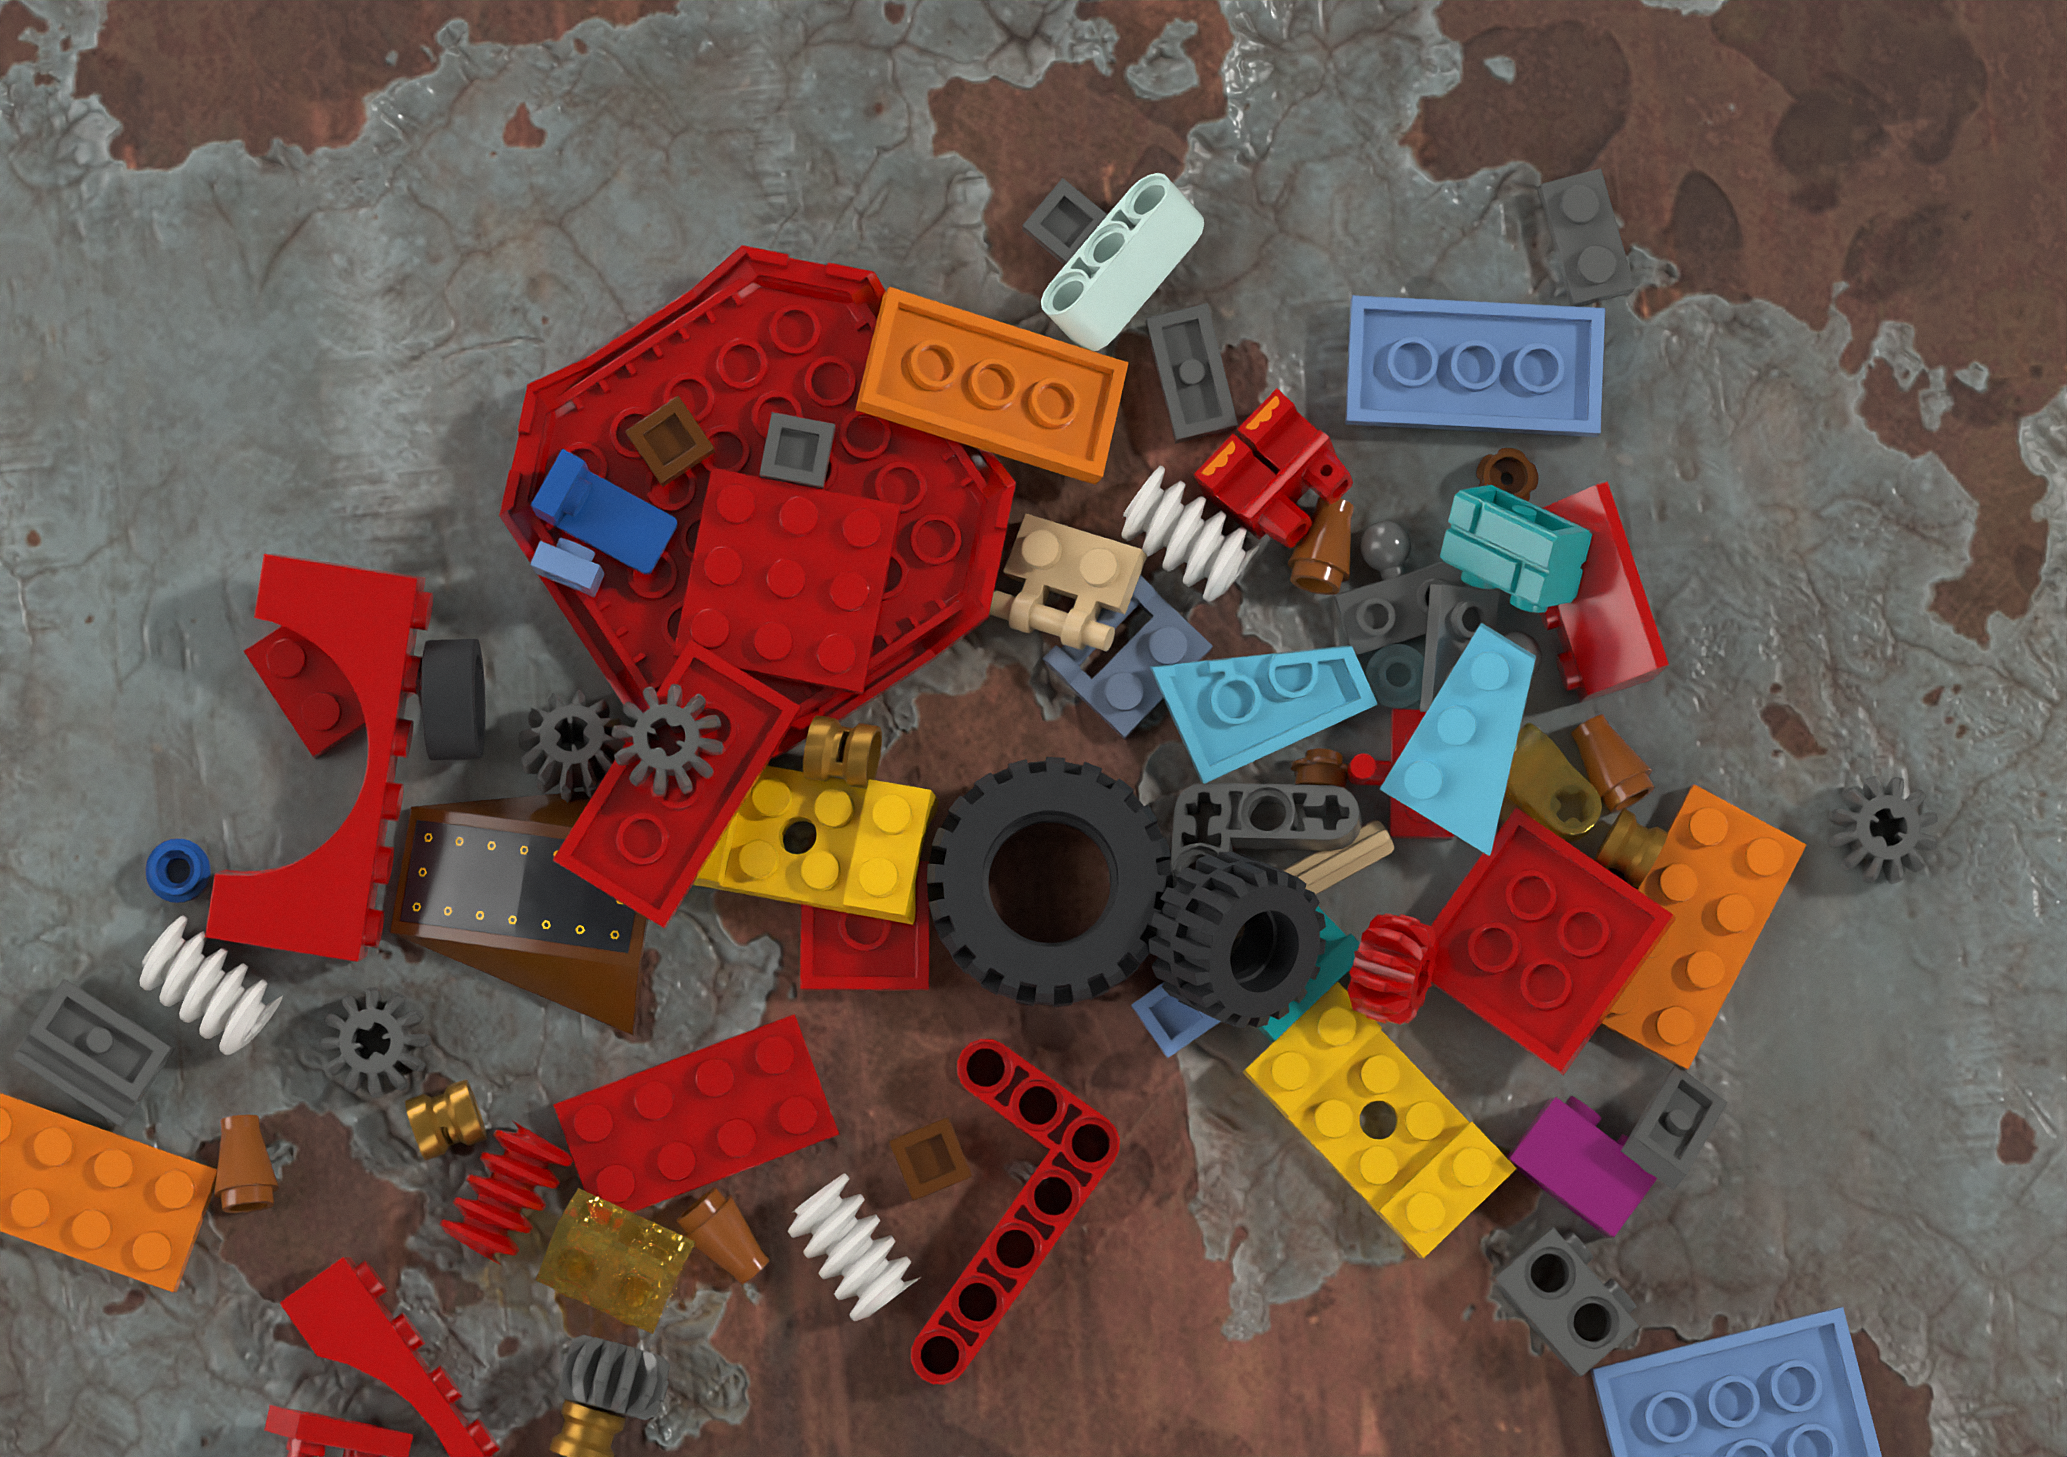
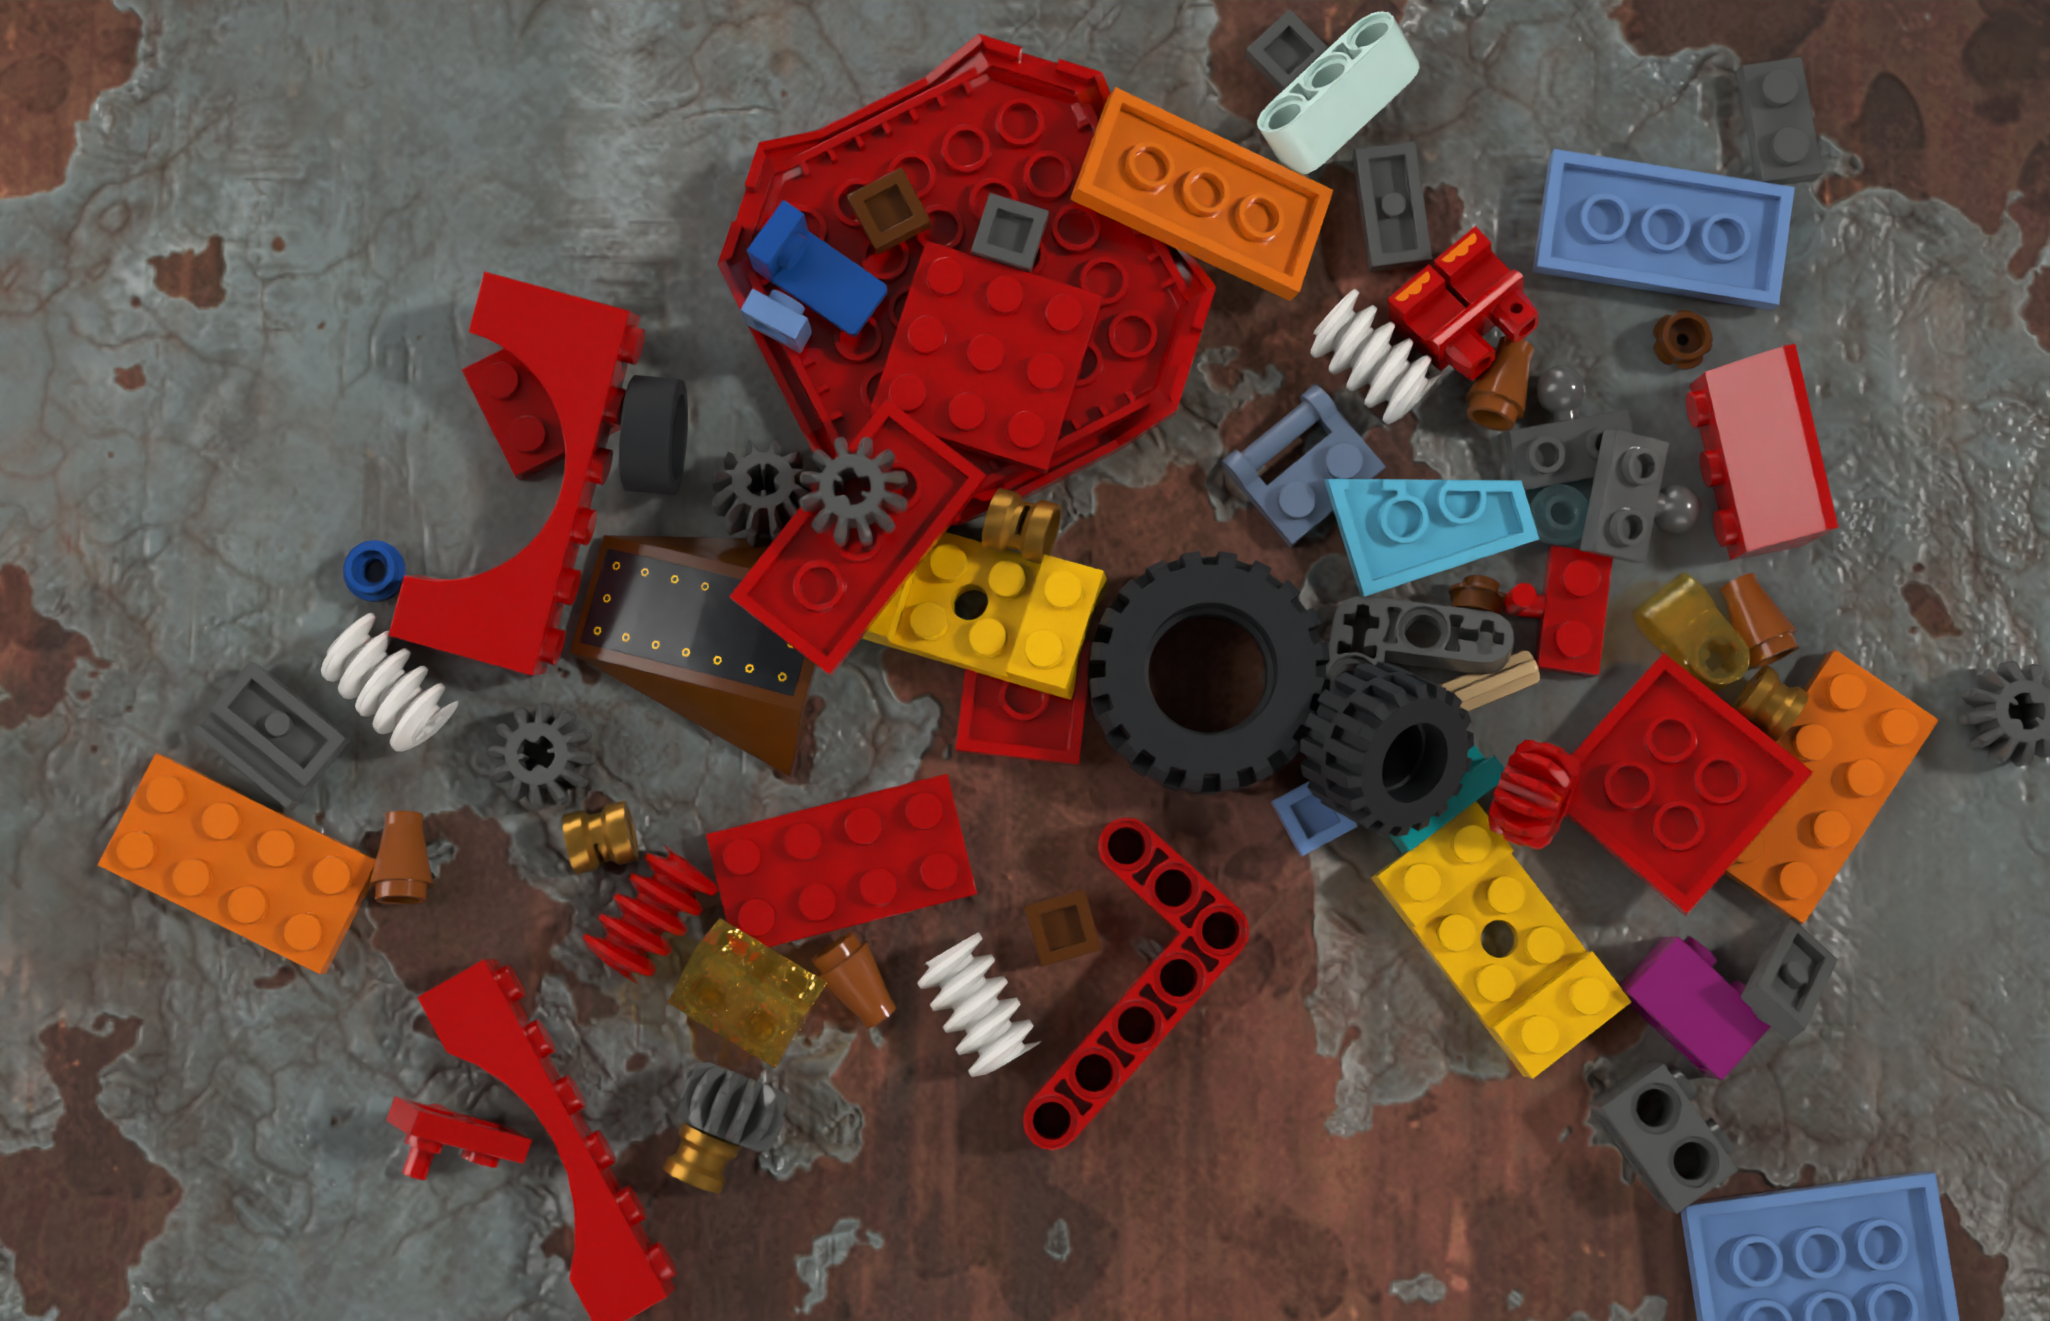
camera: 10 degrees right, 0 degrees up
tan plate [990,514,1147,651] -> none
medium azure wing [1380,623,1537,856] -> none
teal brick [1439,485,1592,613] -> none

